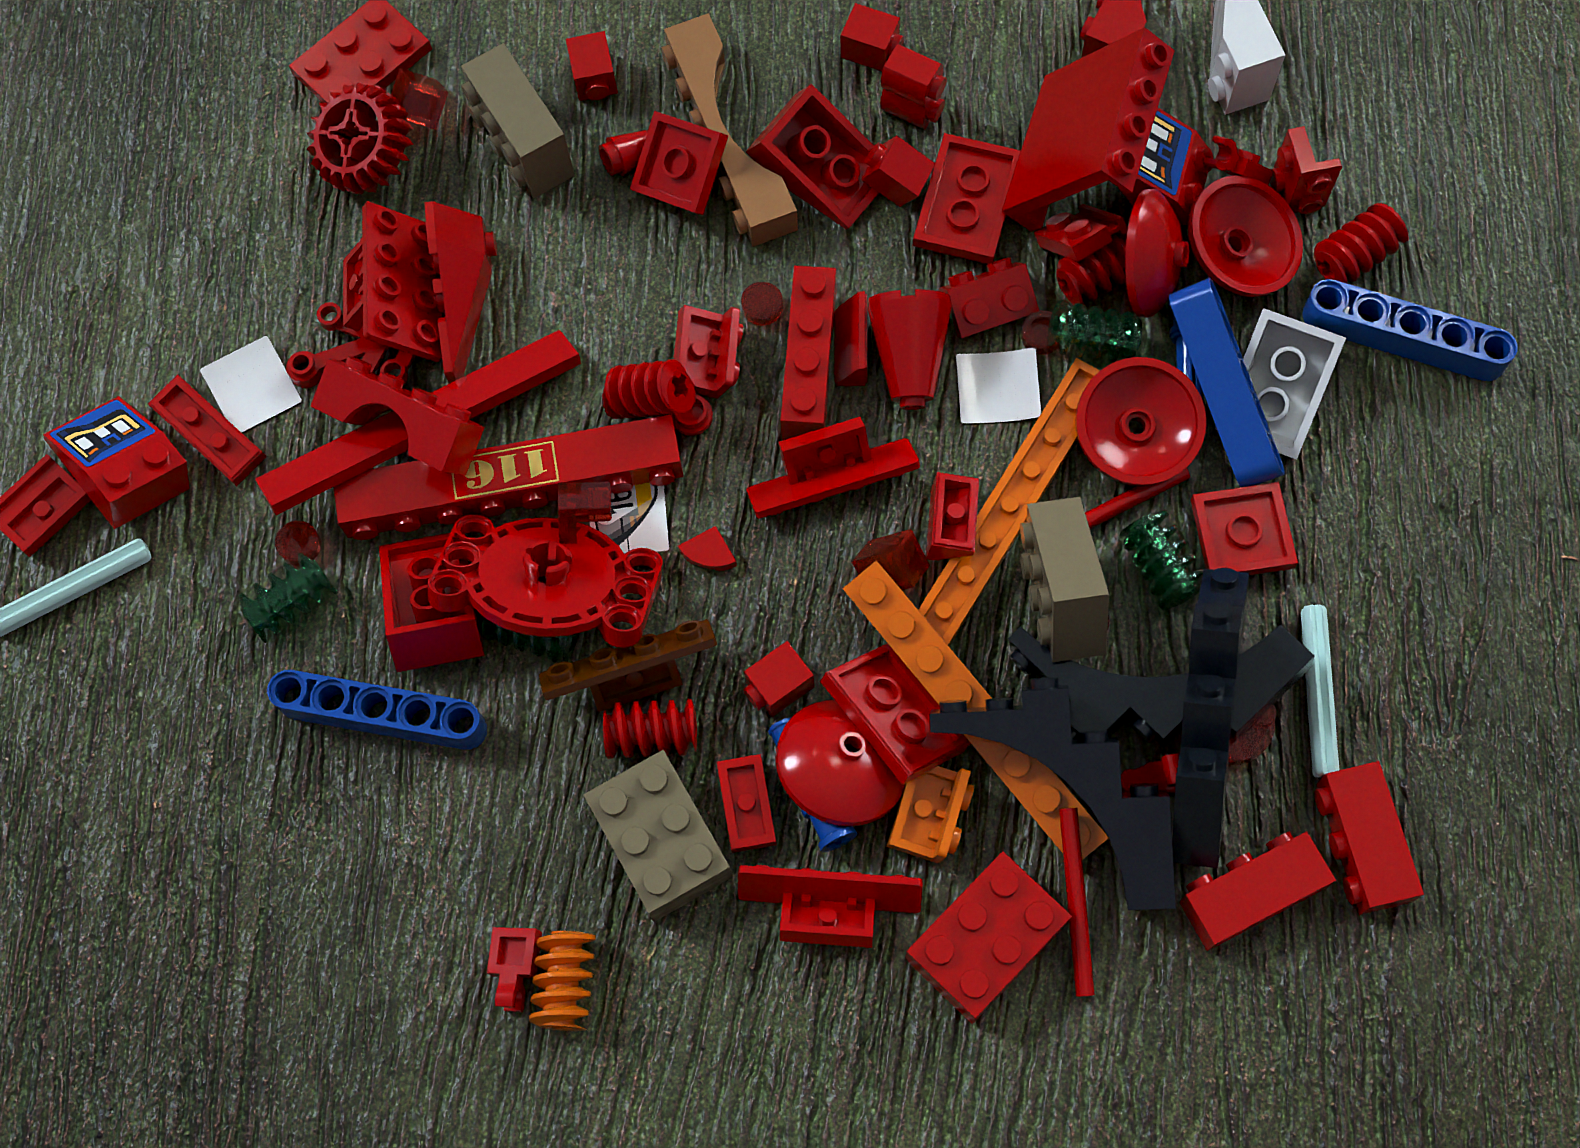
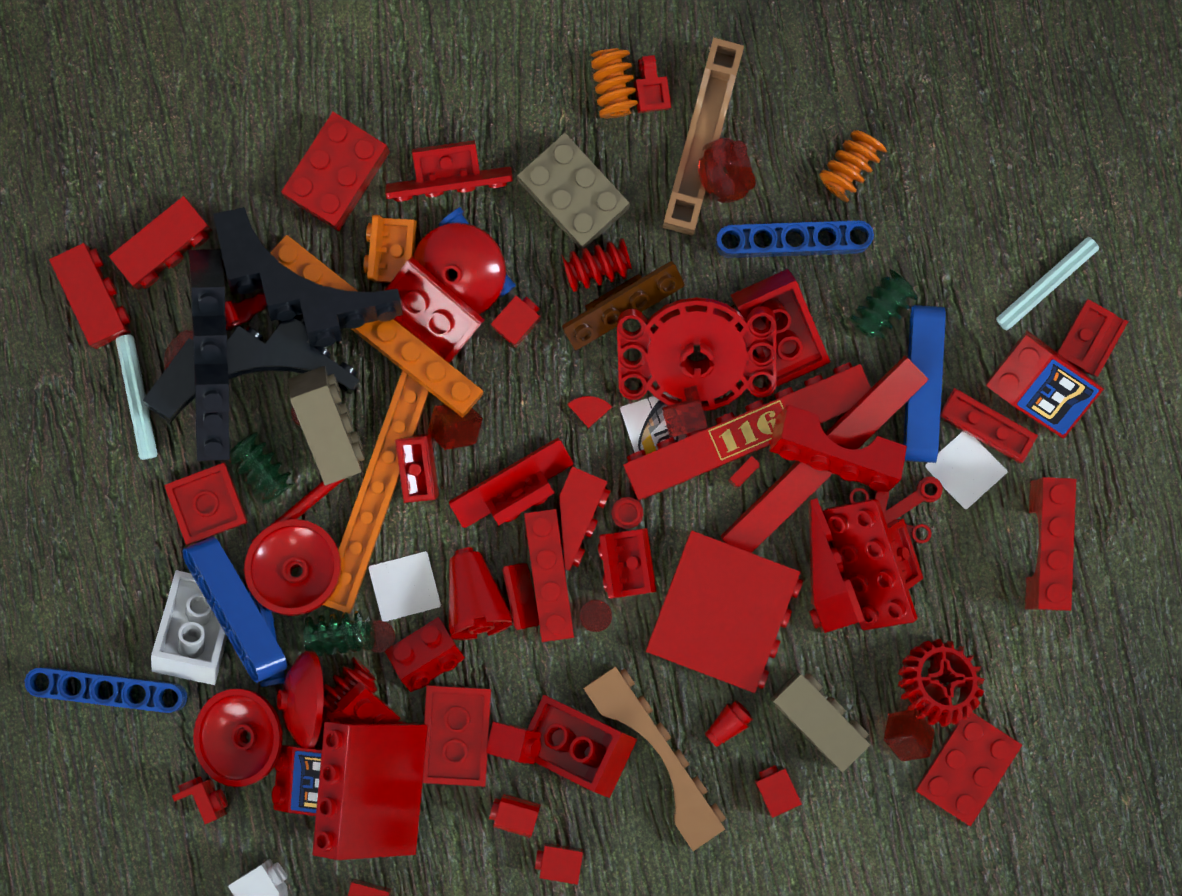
camera: 165 degrees right, 15 degrees up
clear red tile [275,521,321,566] -> none
red piece [602,359,696,419] -> none
red plate [630,111,728,215] -> none
red plate [717,754,777,853] -> none
red bar [1059,808,1095,997] -> none
red plate [1203,136,1274,185] -> none
red piece [1314,203,1409,284] -> none
none -> red slope [559,466,611,571]
none -> red panel [645,530,803,693]
none -> medium nougat arch [663,37,744,236]
none -> clear red plate [698,138,756,203]
none -> red tile [728,456,760,488]
none -> orange piece [819,130,887,203]
none -> blue beam [903,305,946,463]
none -> red arch [1025,477,1076,611]

